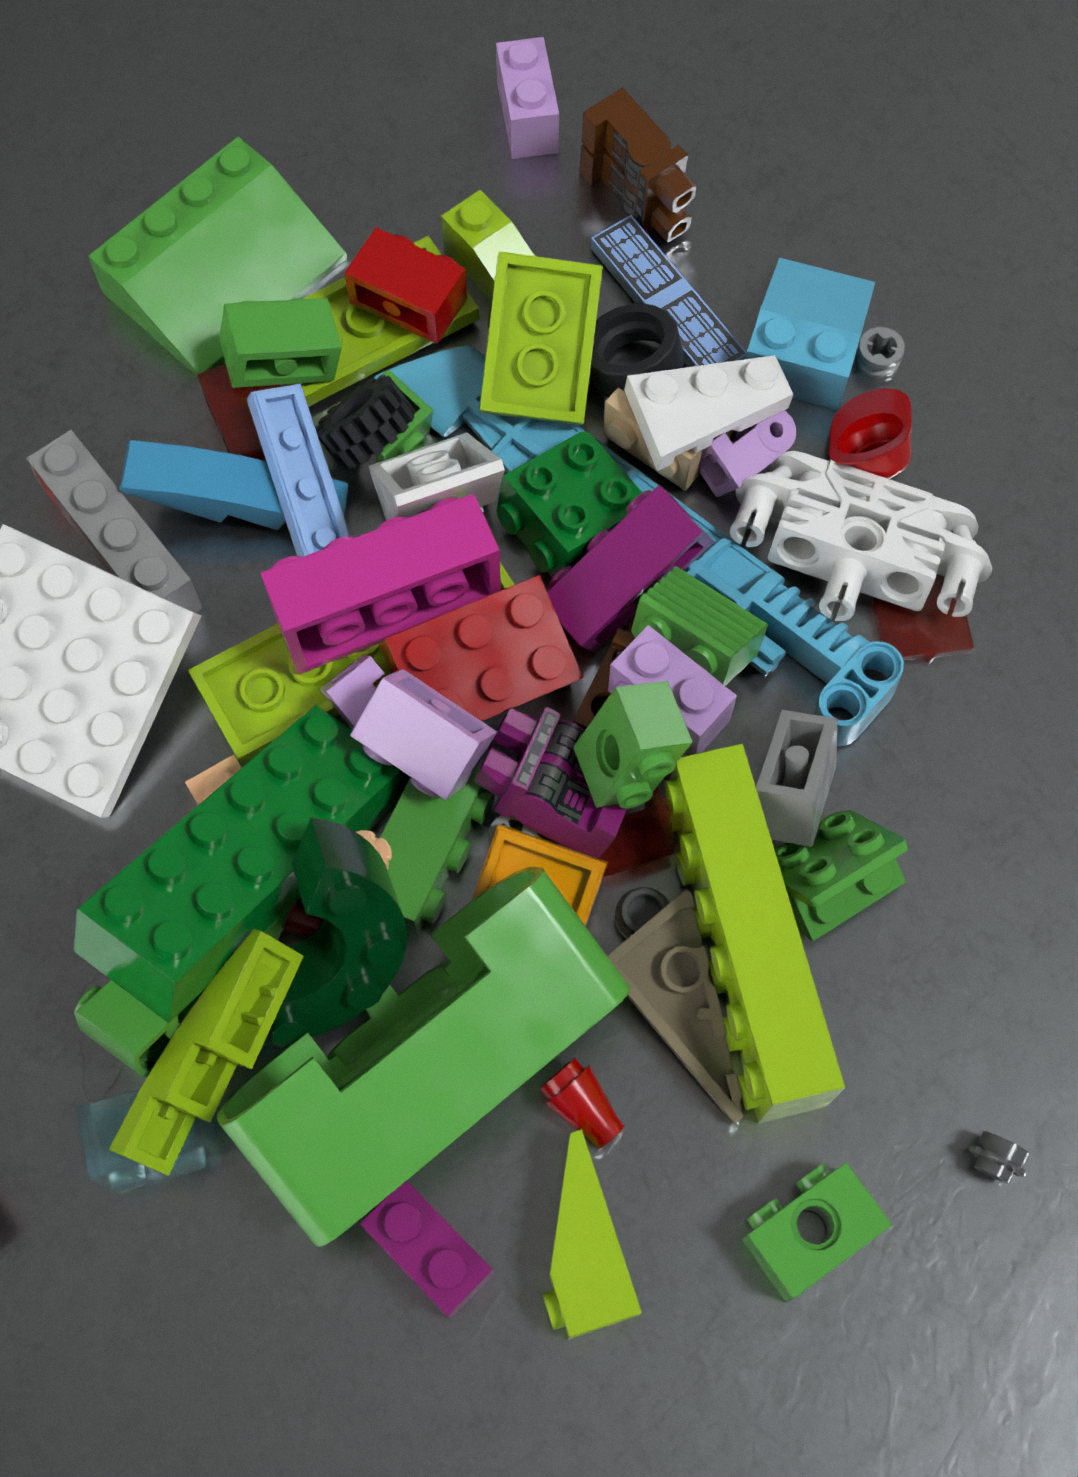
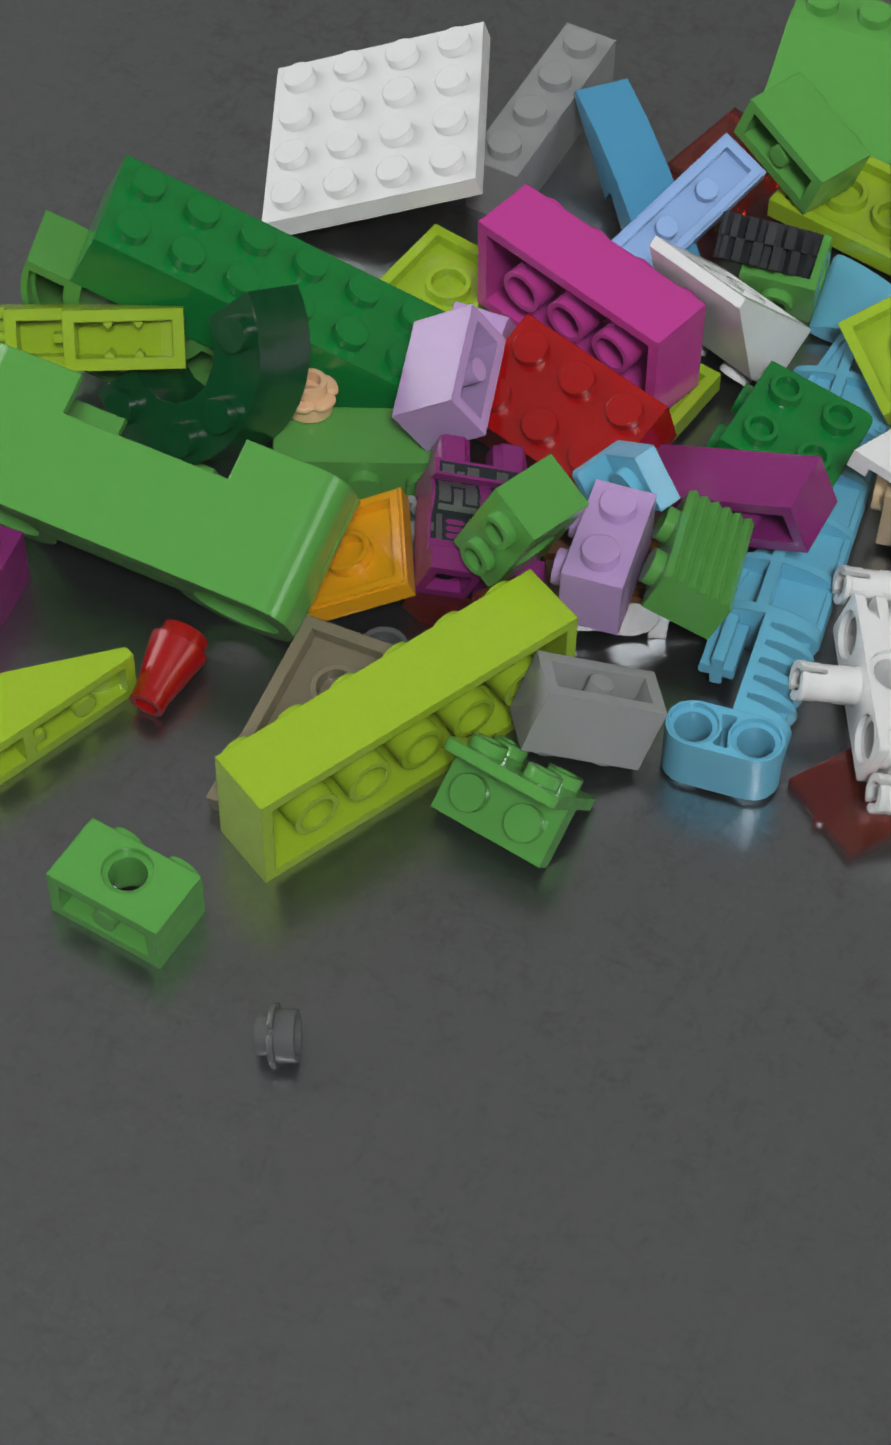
camera: 65 degrees right, 15 degrees down
none -> medium azure bracket [572,440,680,512]

